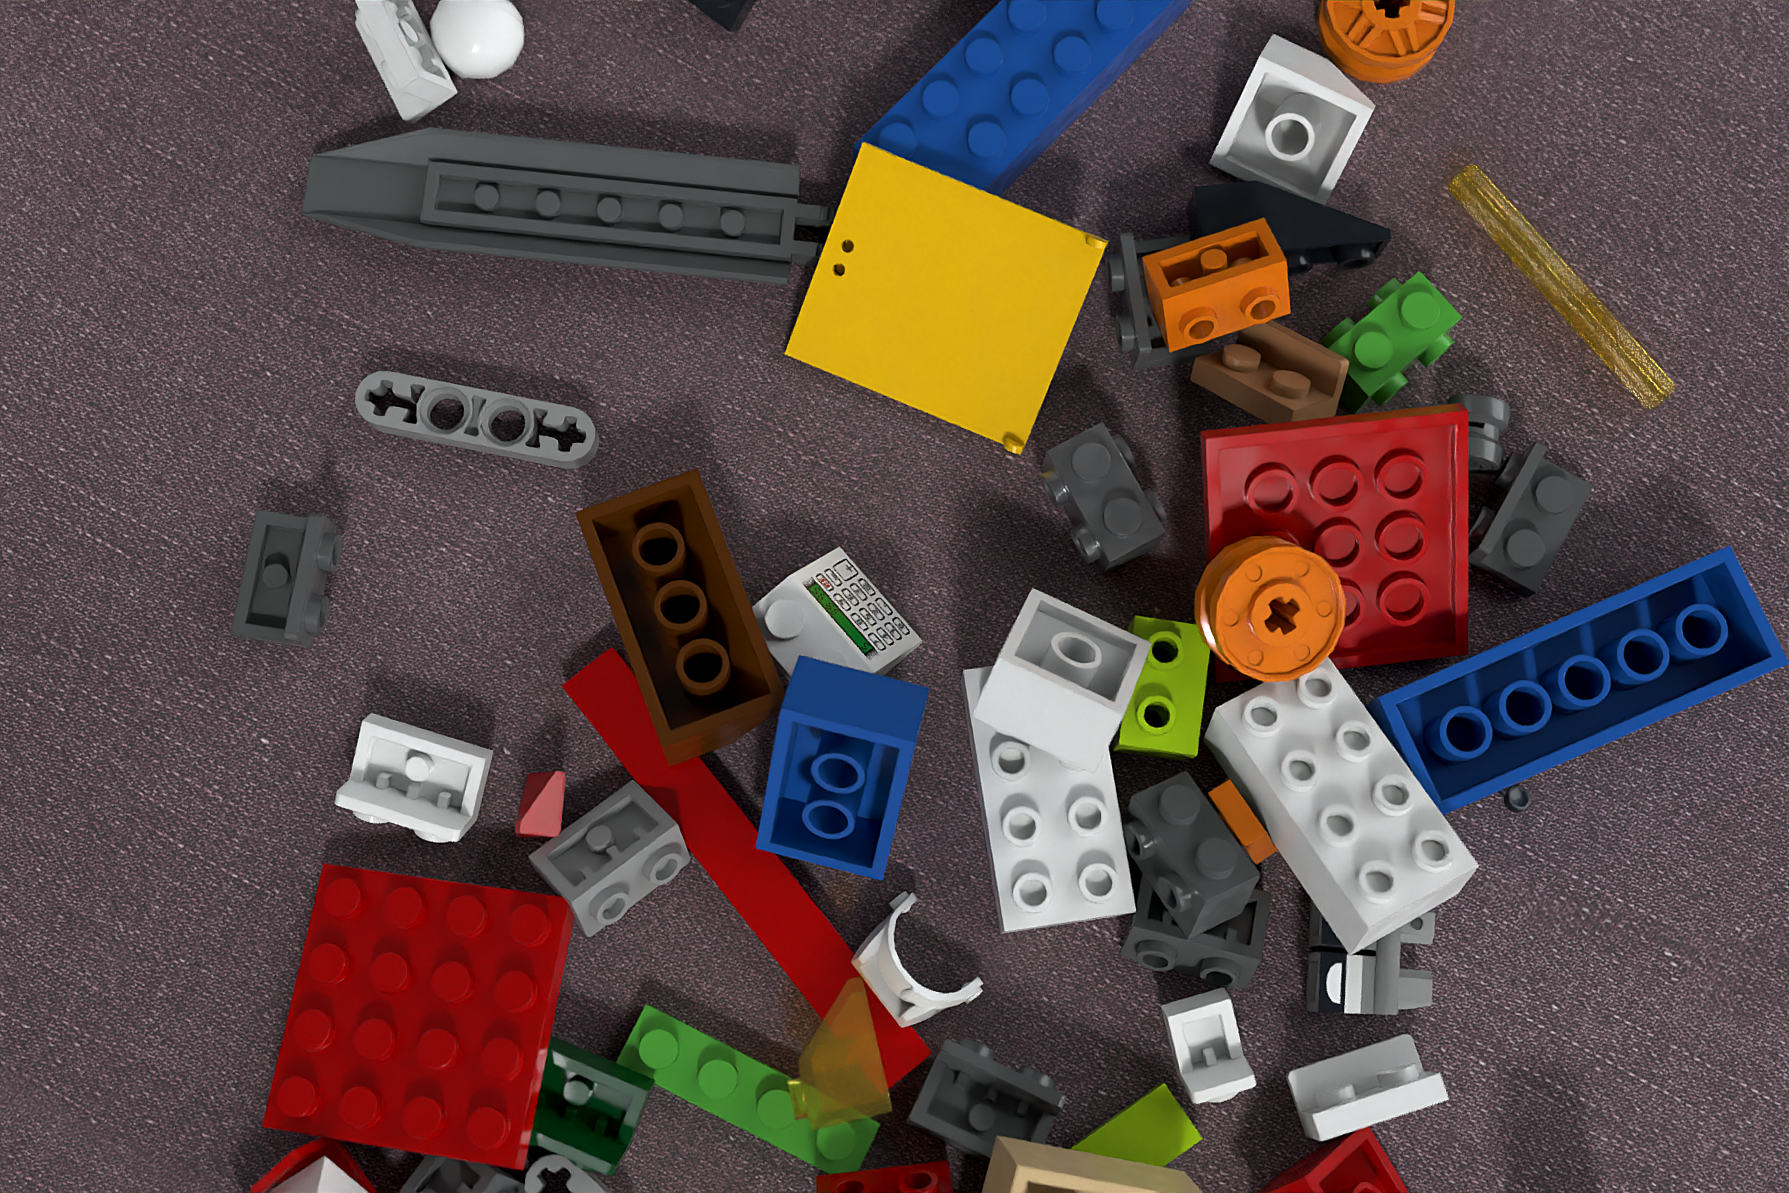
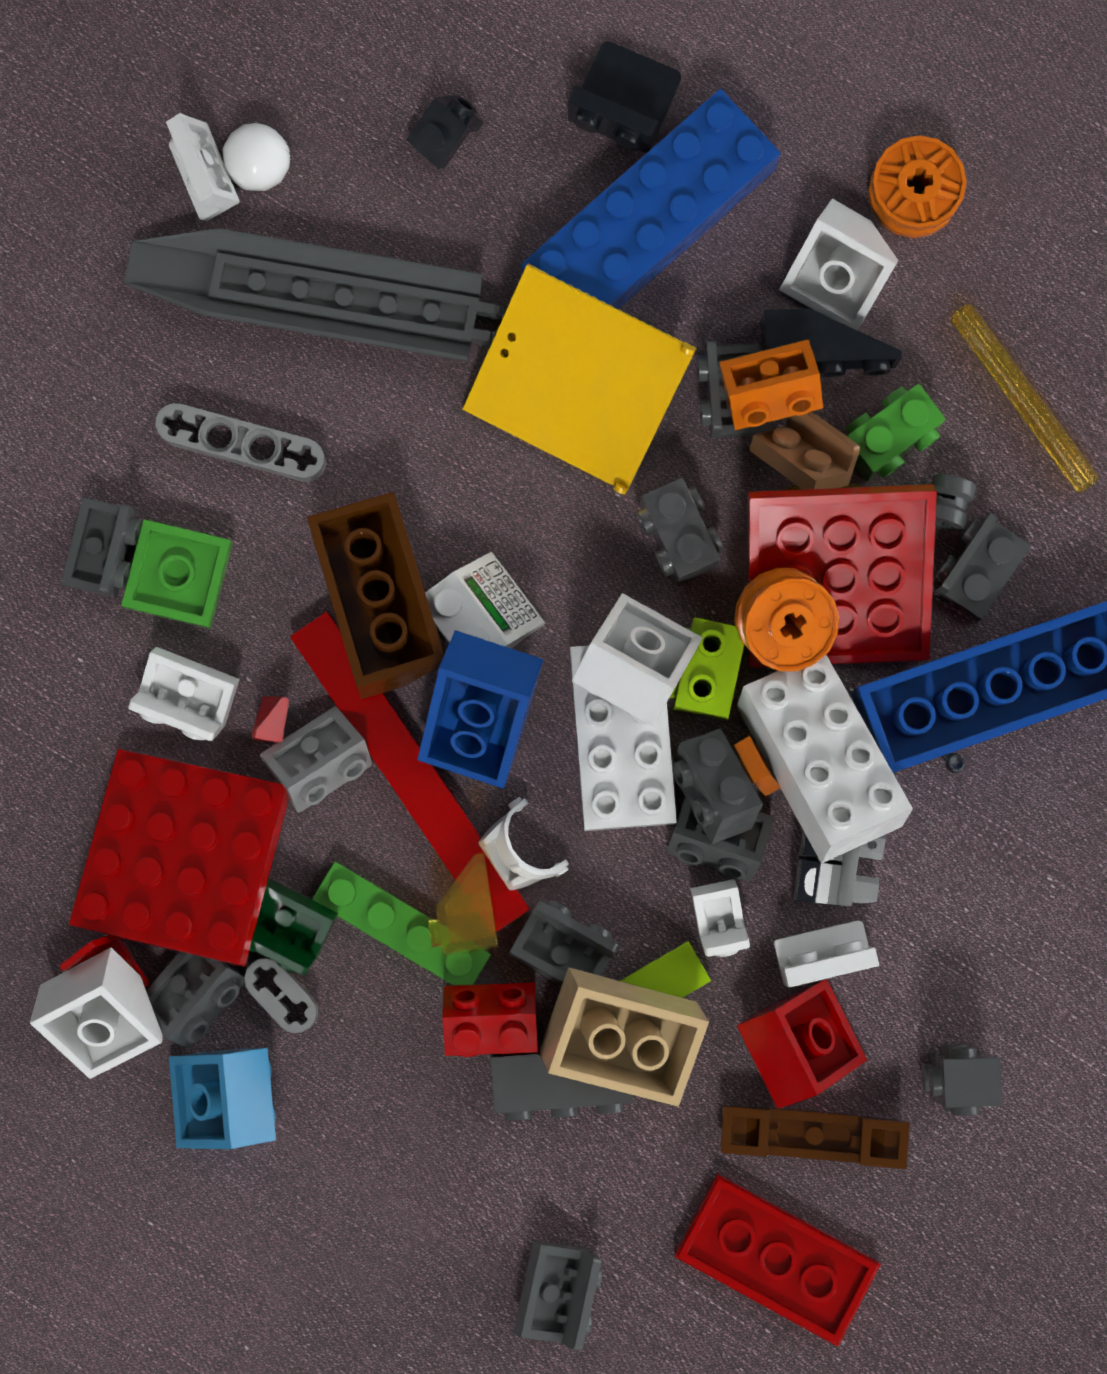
camera: 10 degrees right, 5 degrees up
none -> bright green plate [121,519,233,629]

